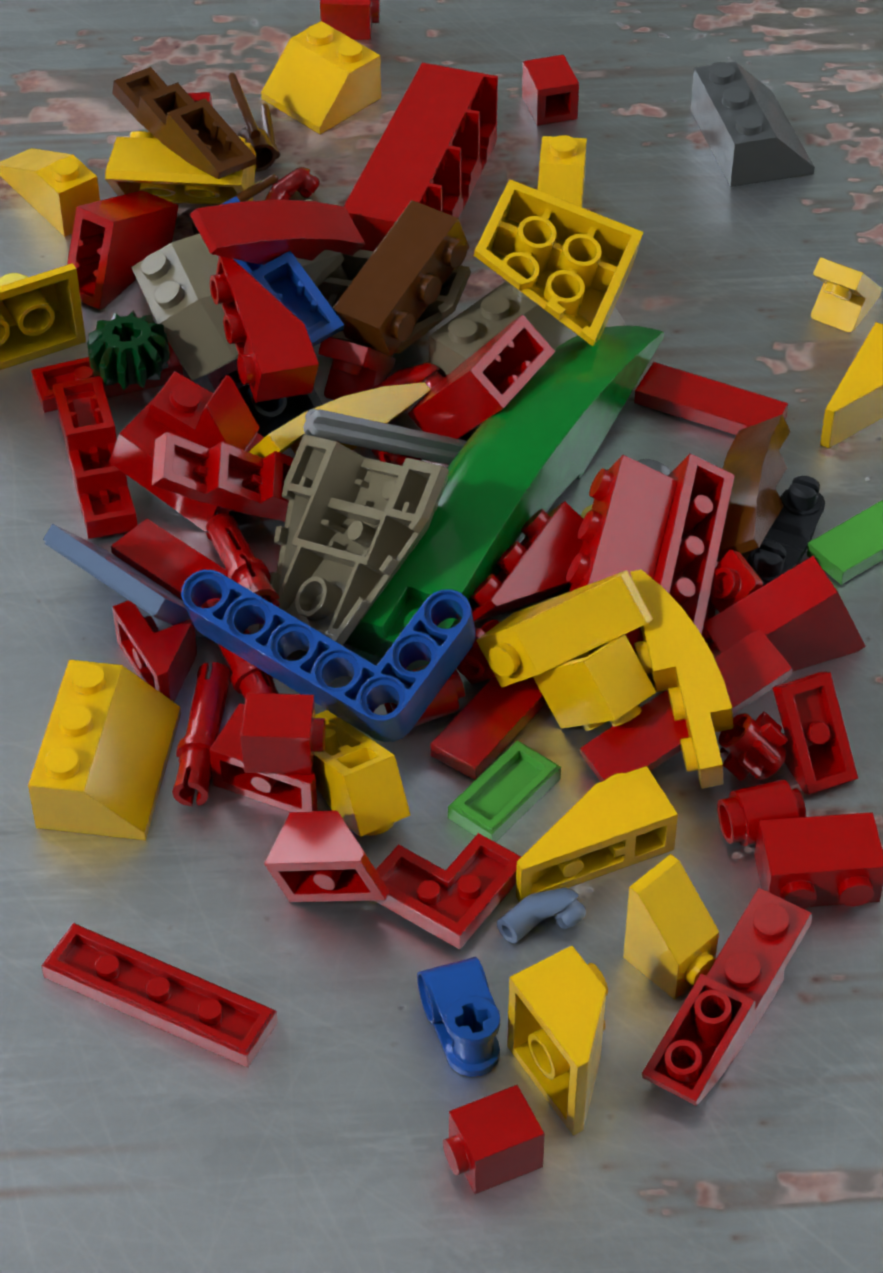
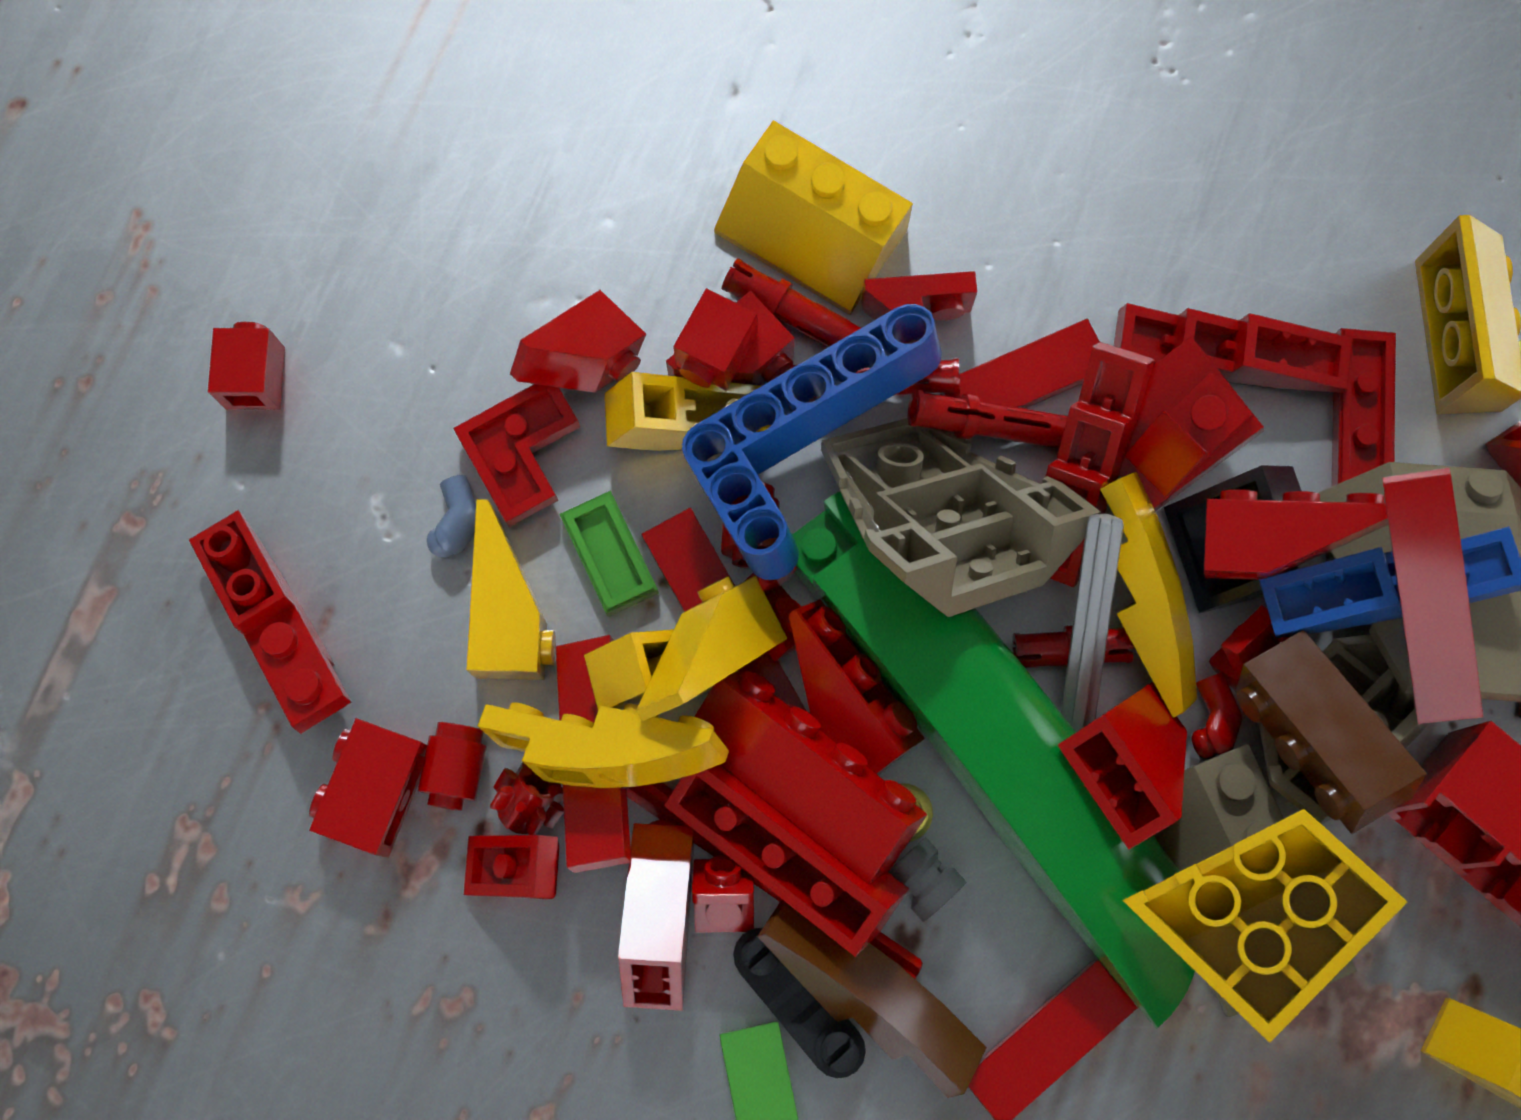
camera: 115 degrees right, 30 degrees up
red tile [41,923,278,1068] -> none
sand blue tile [43,524,207,638] -> none
dark green gear [87,310,170,390] -> none
blue piece [417,957,501,1077] -> none
yellow slope [507,945,608,1136] -> none
yellow slope [623,854,719,1000] -> none

